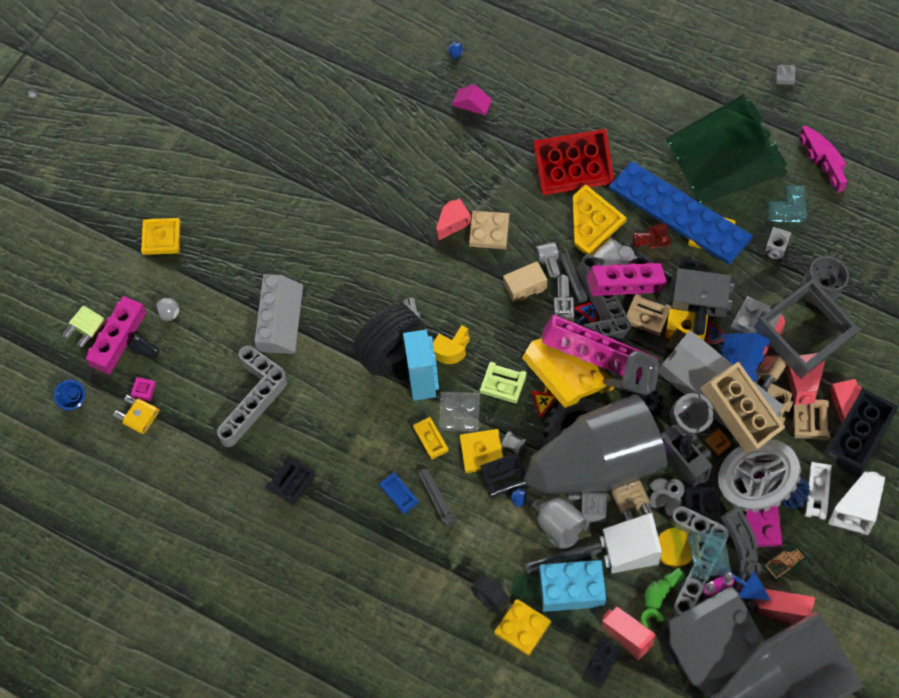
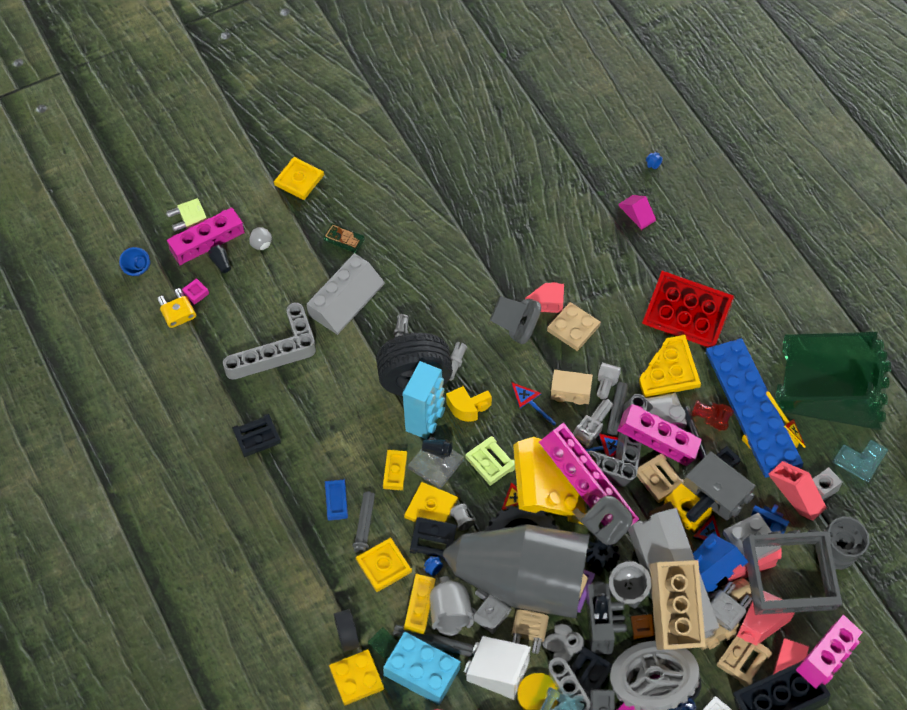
camera: 30 degrees right, 5 degrees down
none -> tile [323,223,365,253]
none -> yellow plate [356,538,412,593]
none -> light grey pin [393,314,409,337]
none -> yellow plate [403,574,436,635]
none -> black cone [422,439,453,459]
none -> dark grey piece [490,296,541,344]
none -> piece [511,382,556,426]
none -> light grey piece [710,582,752,631]
none -> blue hips [751,504,789,534]
none -> yellow piece [766,392,806,448]
none -> coral slope [769,461,827,521]
none -> dark pink brick [796,615,863,688]

